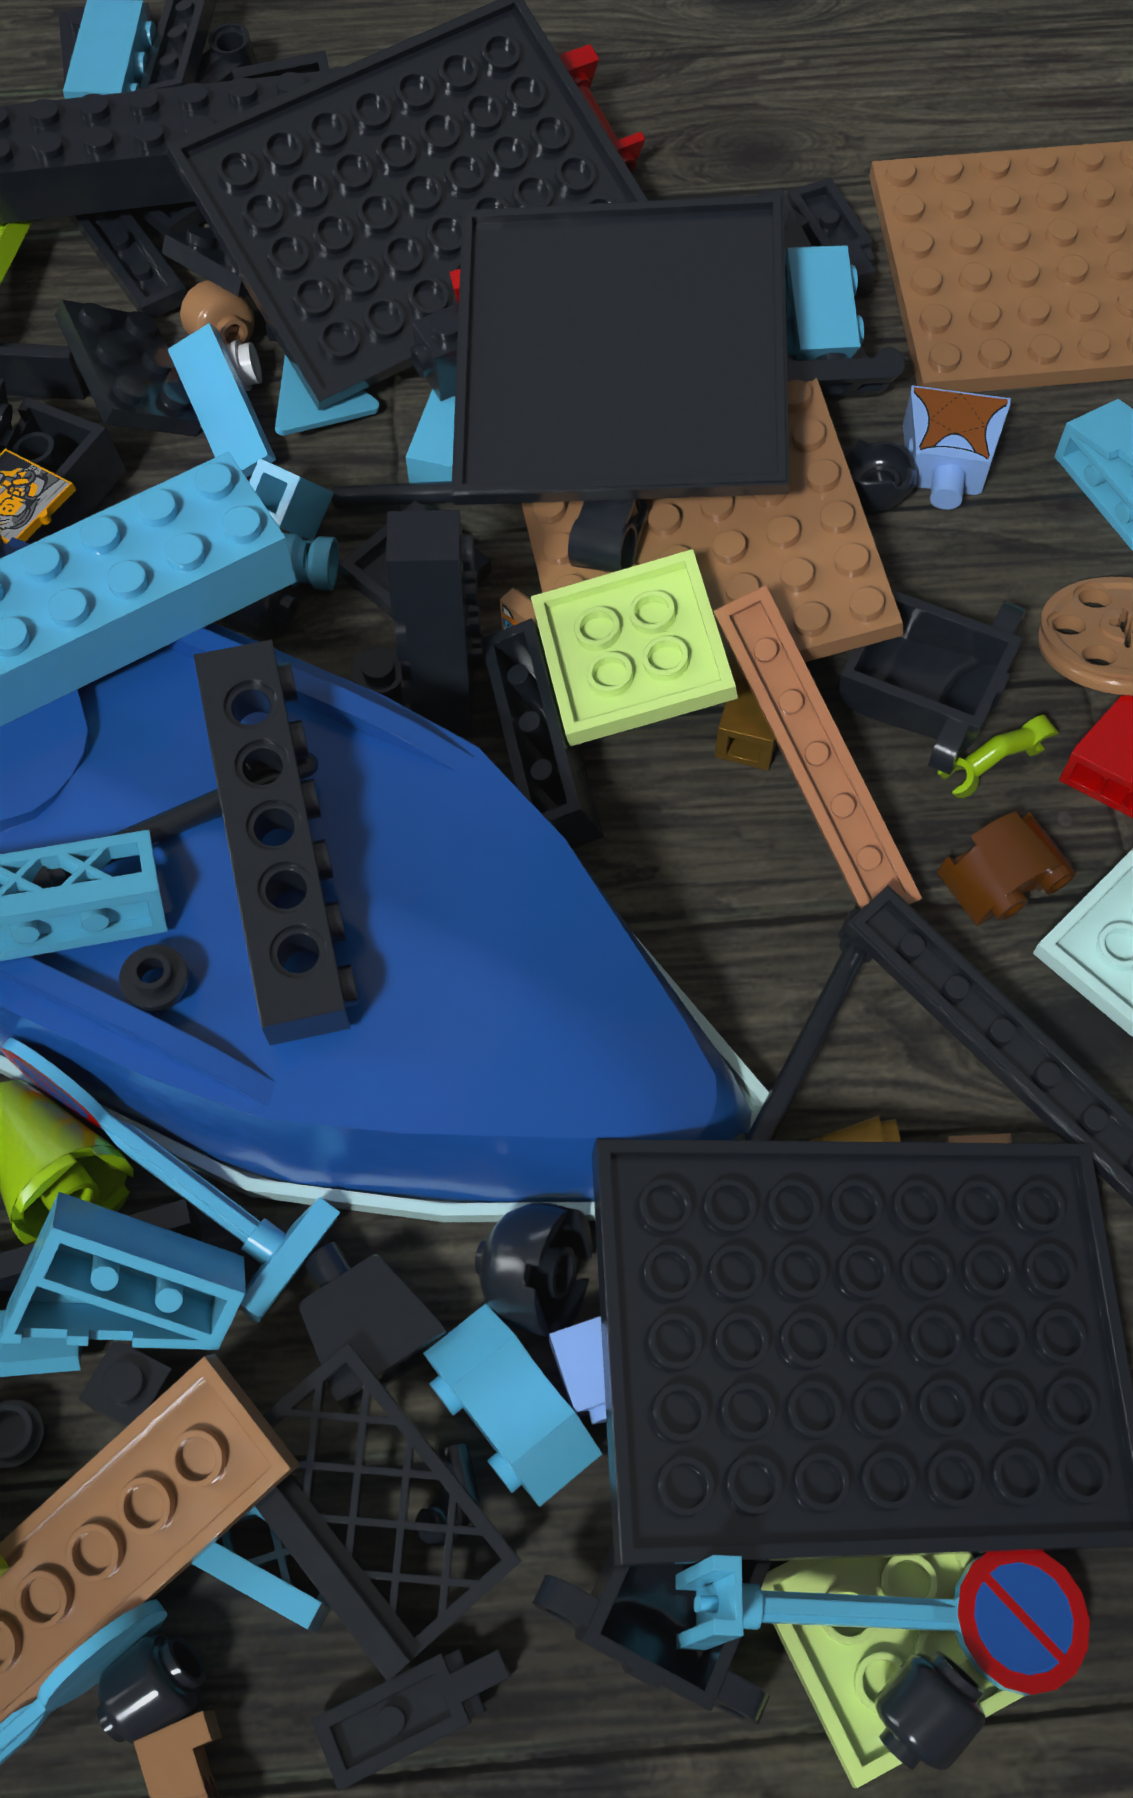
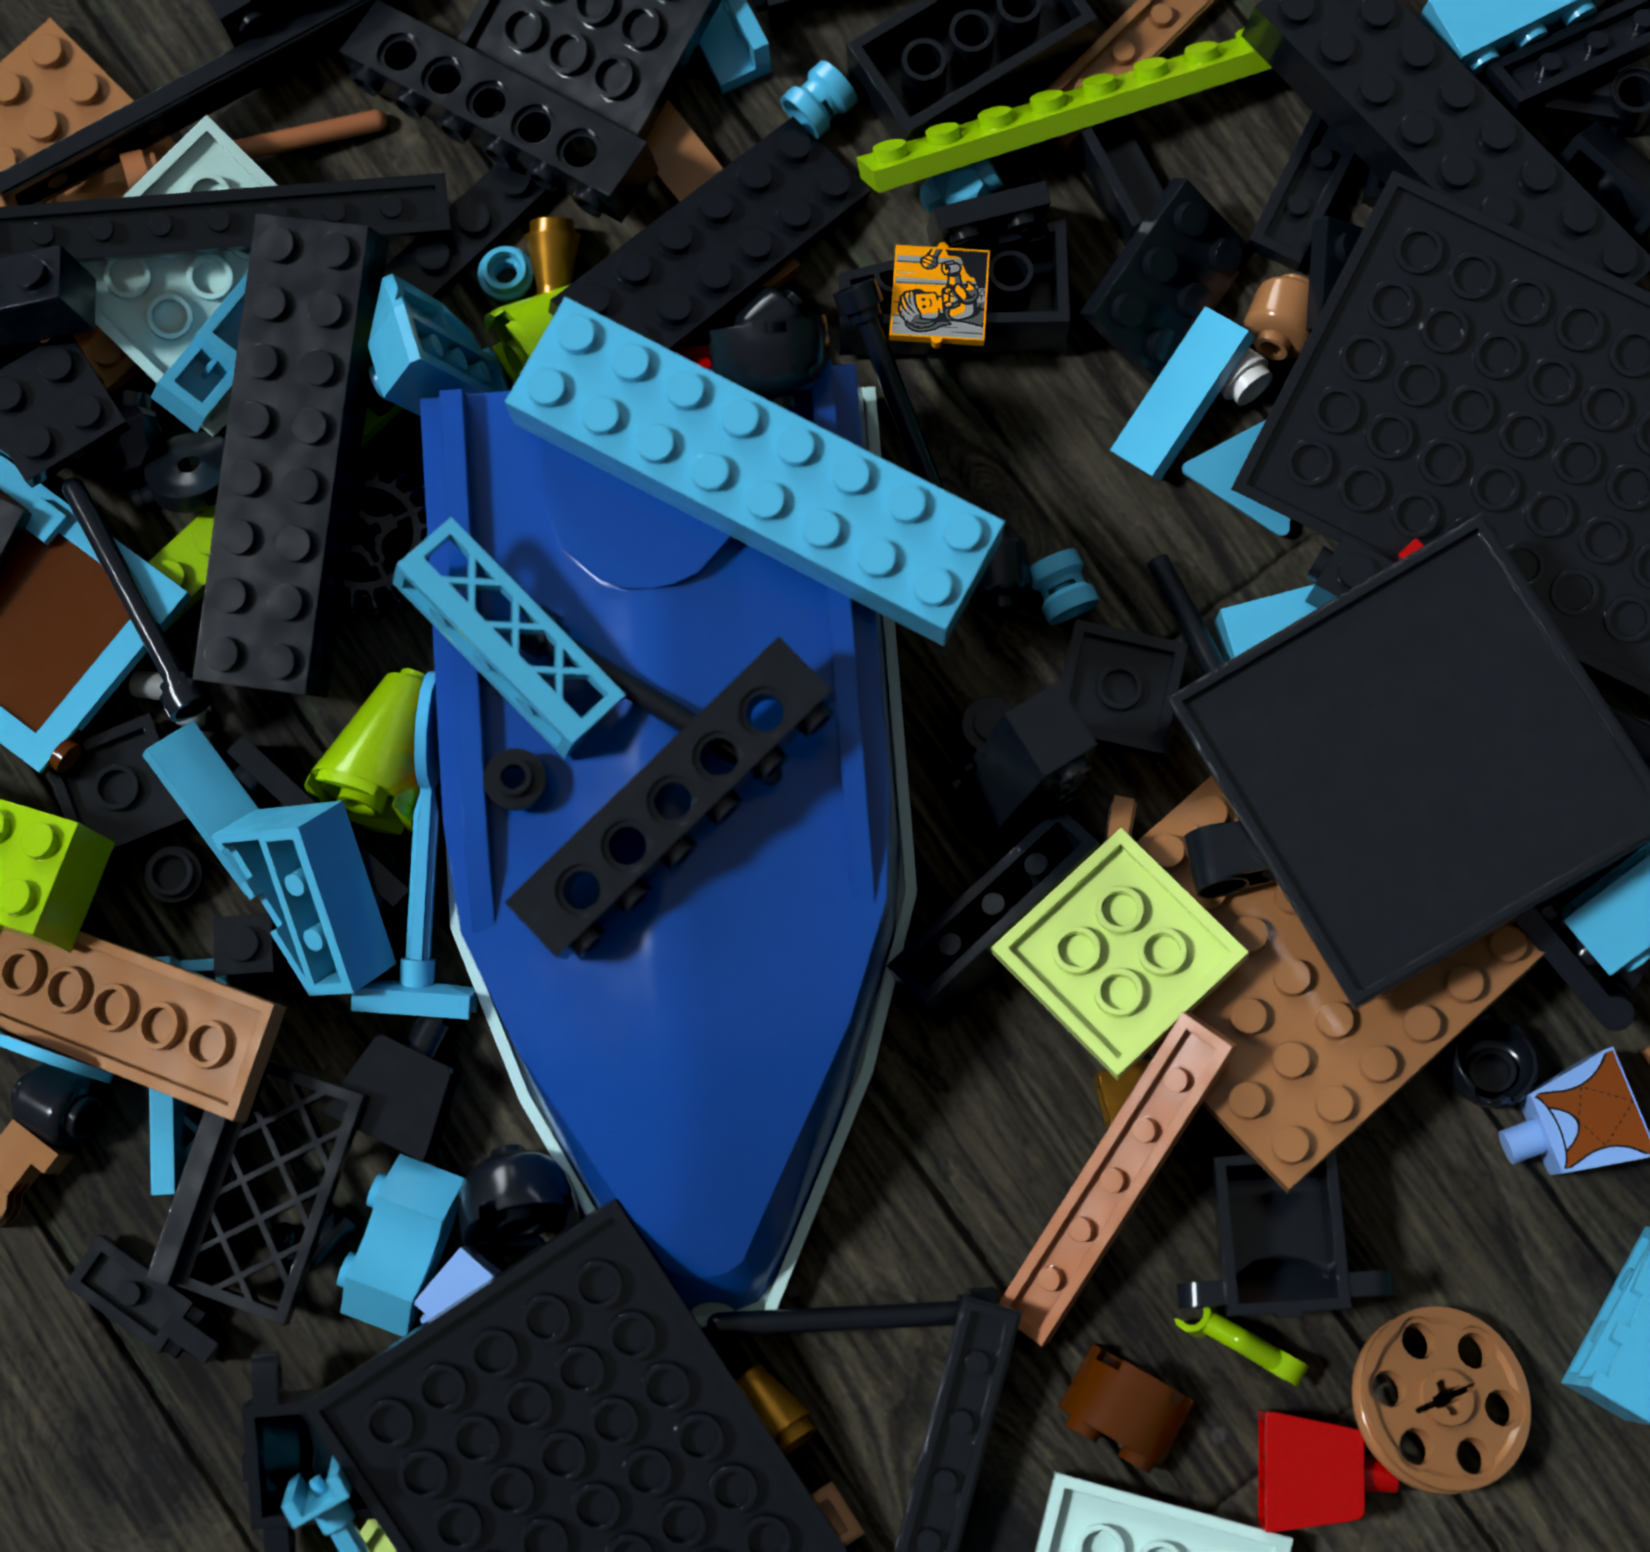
camera: 65 degrees right, 15 degrees up
medium azure brick [249,458,334,541] -> none

